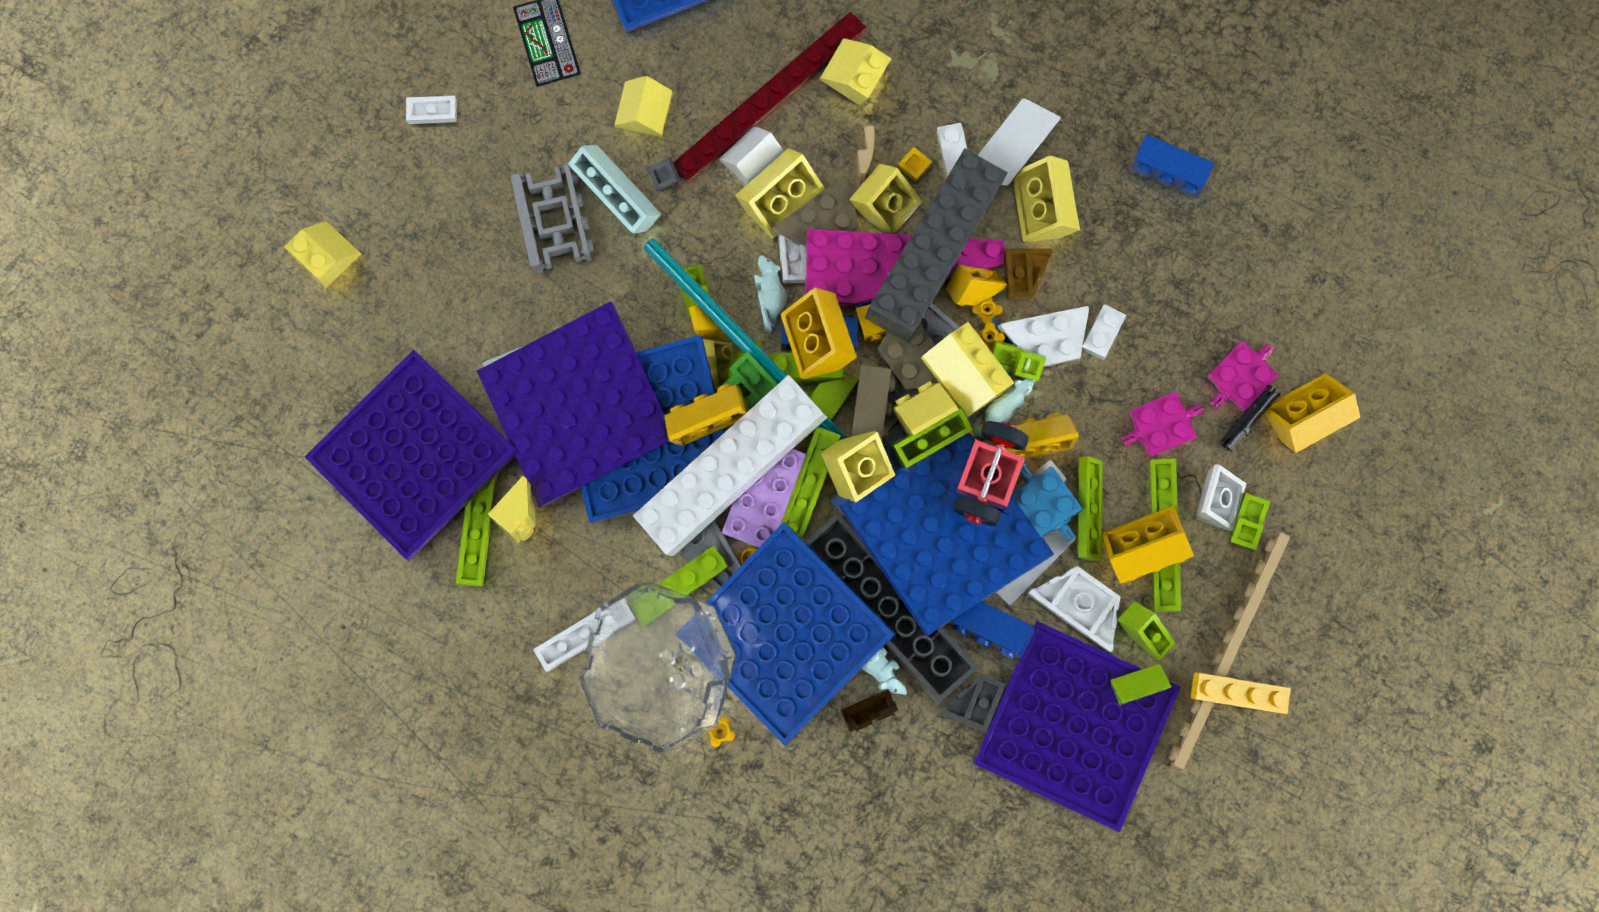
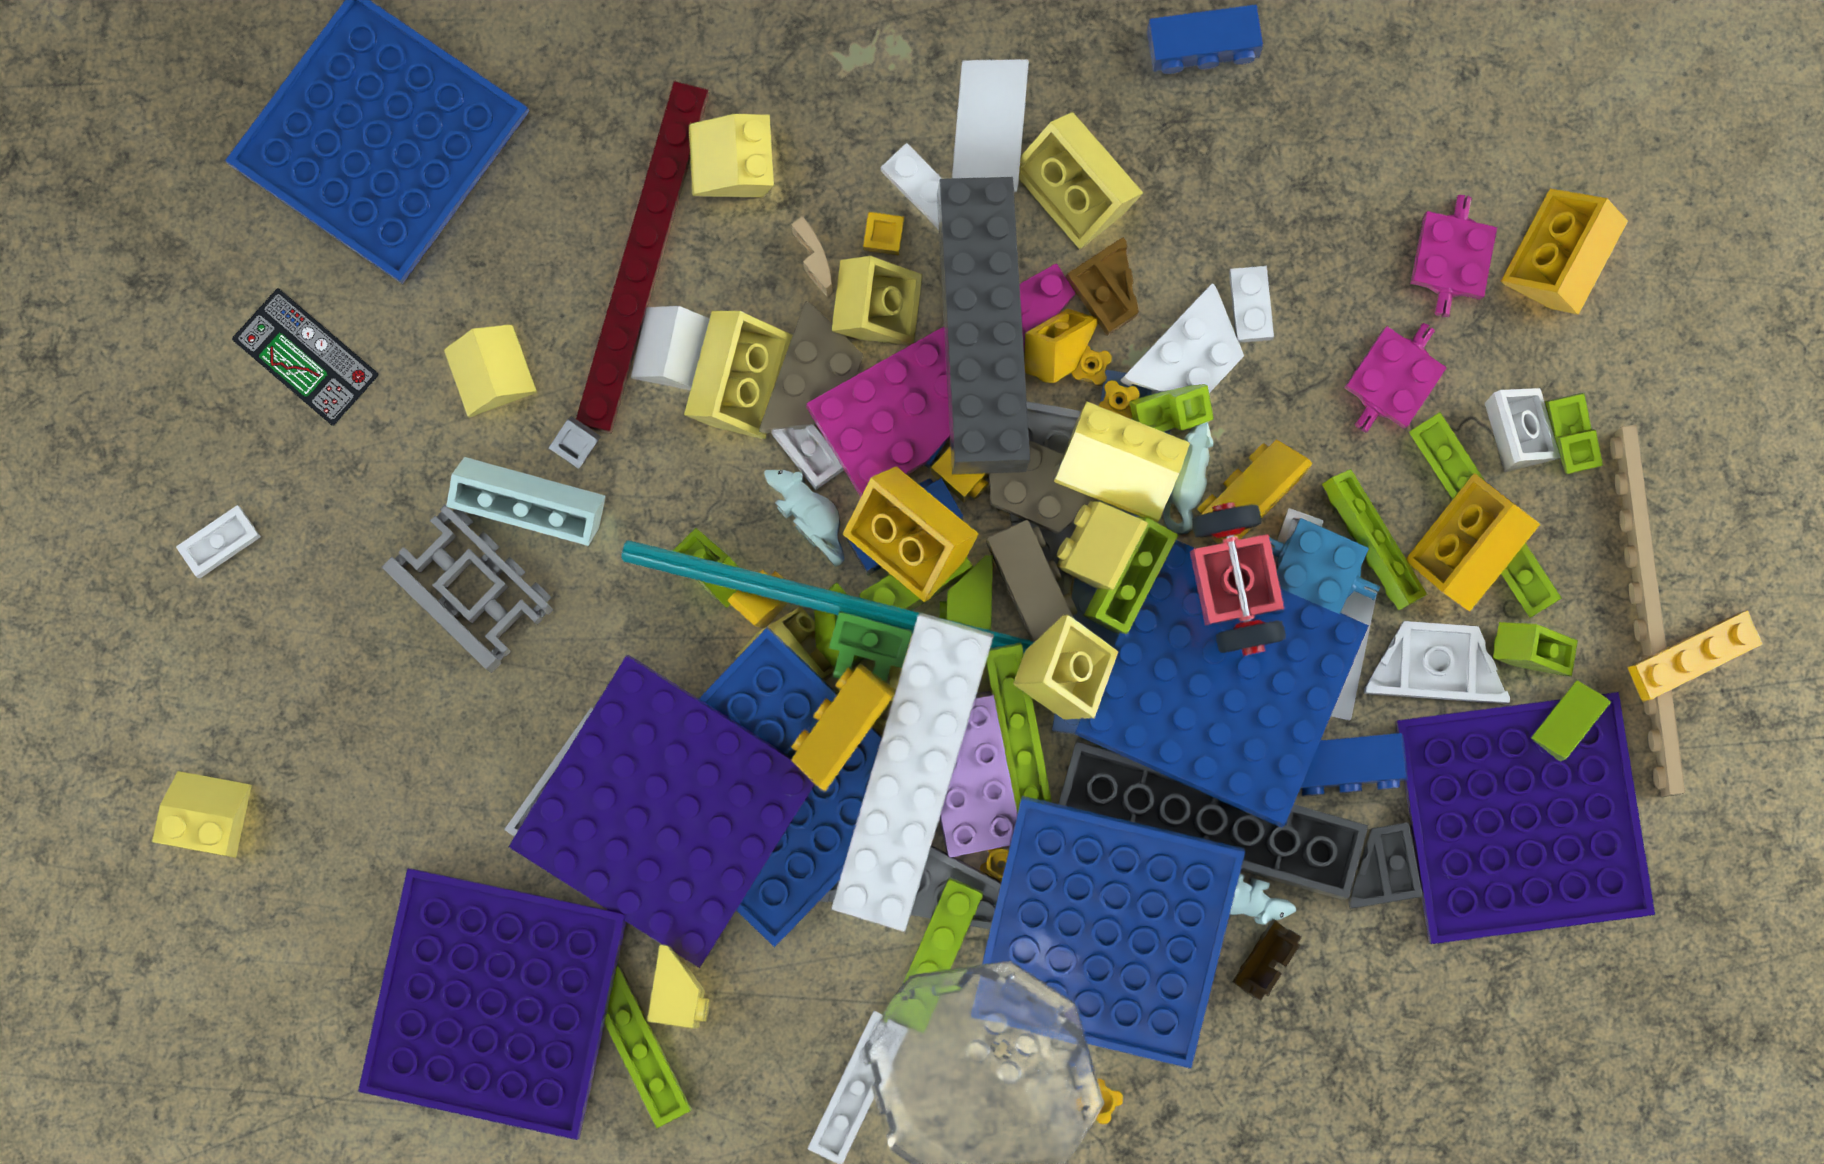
camera: 30 degrees left, 5 degrees up
black pin [1219,385,1281,452] -> none

